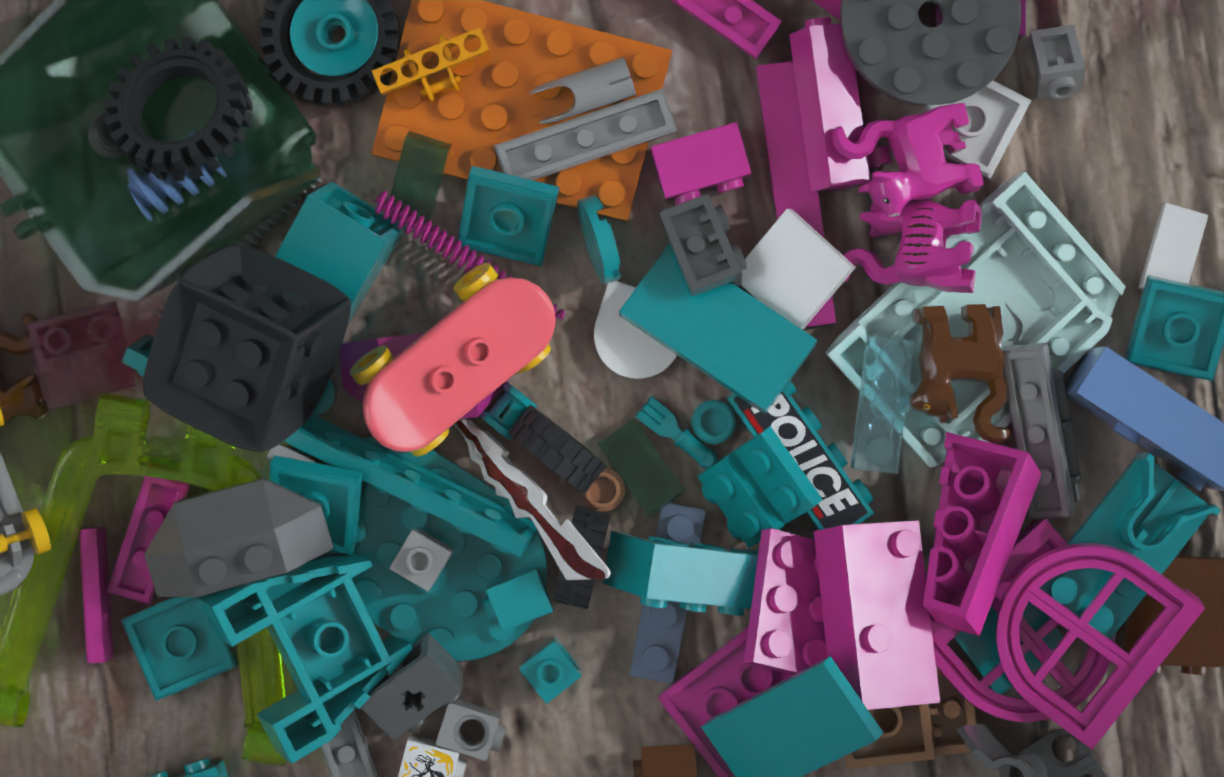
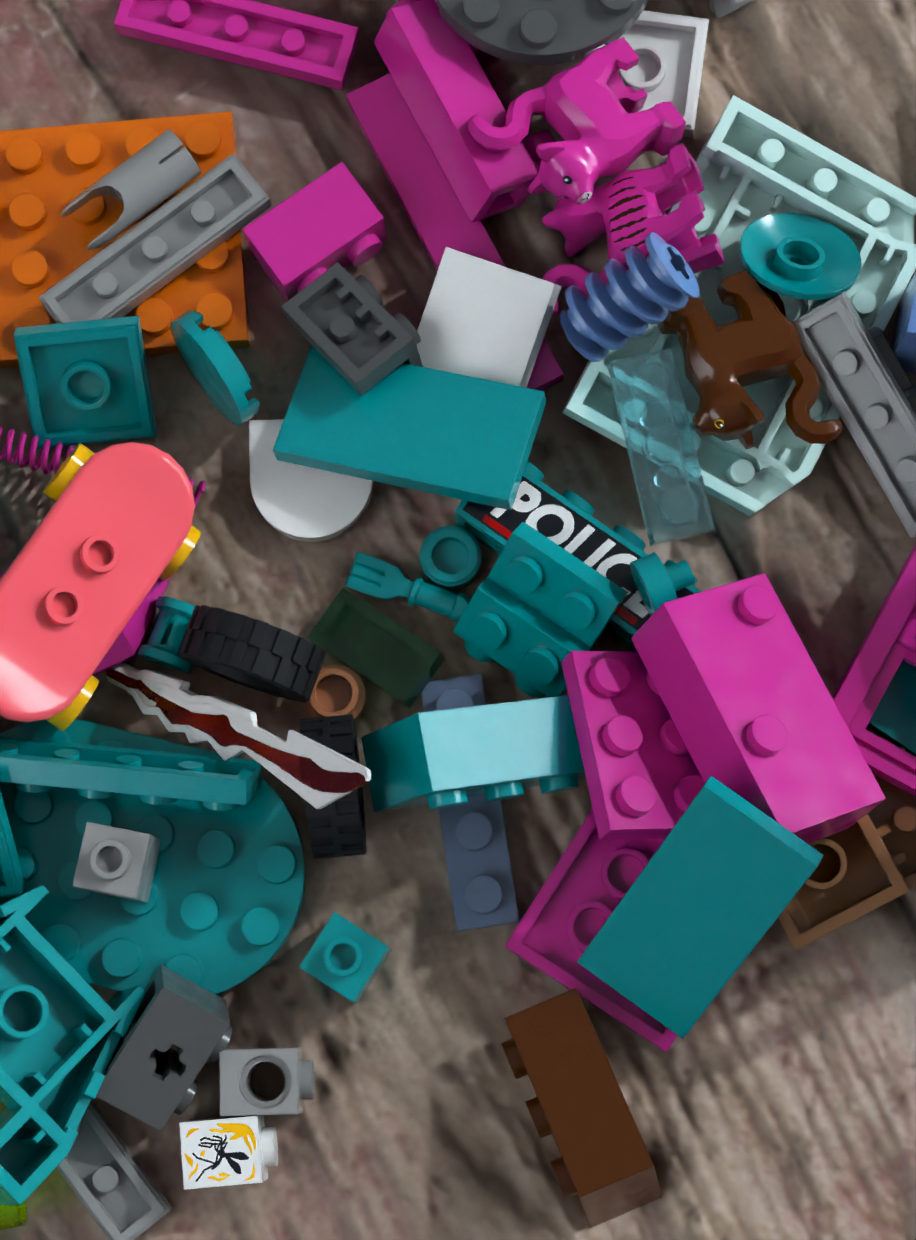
camera: 15 degrees left, 10 degrees down
teal brick [482,566,554,632] -> none
dark pink wedge [923,432,1042,636] -> none
none -> medium blue piece [560,232,700,362]
none -> teal tile [630,552,695,616]
none -> teal dish [739,213,862,300]

